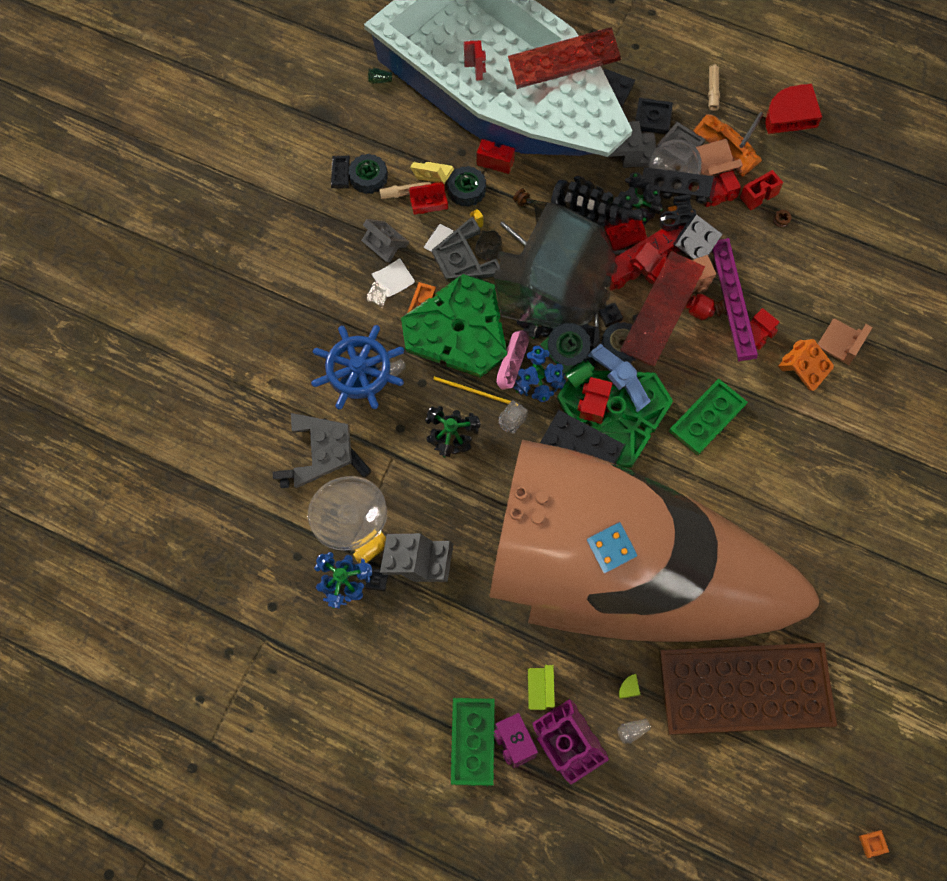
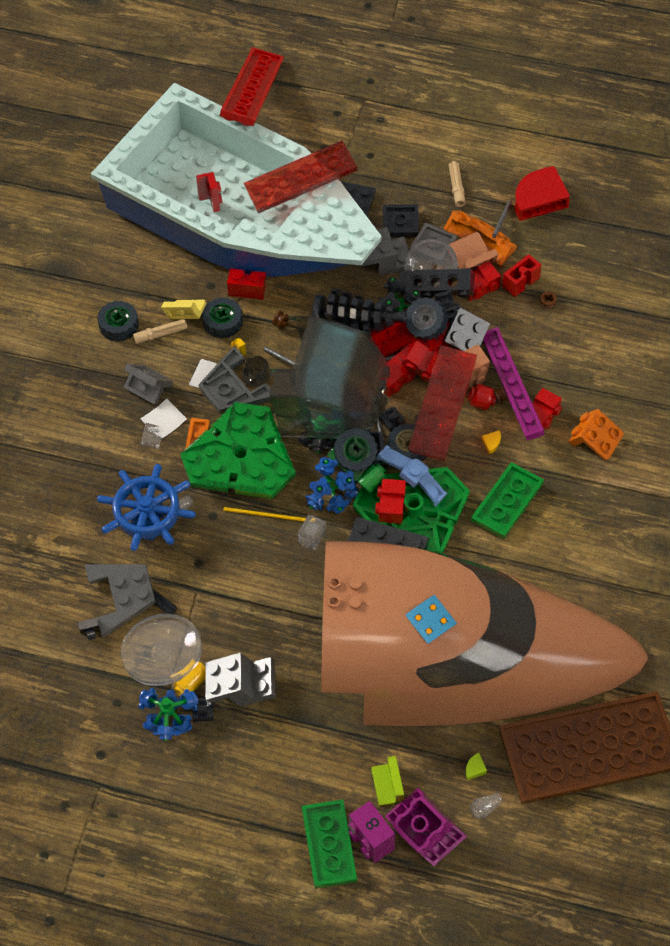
camera: 10 degrees left, 10 degrees down
black plate [331,156,350,189] -> none
clear green cone [368,67,392,84] -> none
red bracket [409,182,448,215] -> none
black plant [425,406,481,458] -> none
bright pink beam [497,330,529,390] -> none
nougat bracket [818,319,873,365] -> none
none -> black wheel [405,297,448,340]
none -> yellow tile [482,430,501,454]

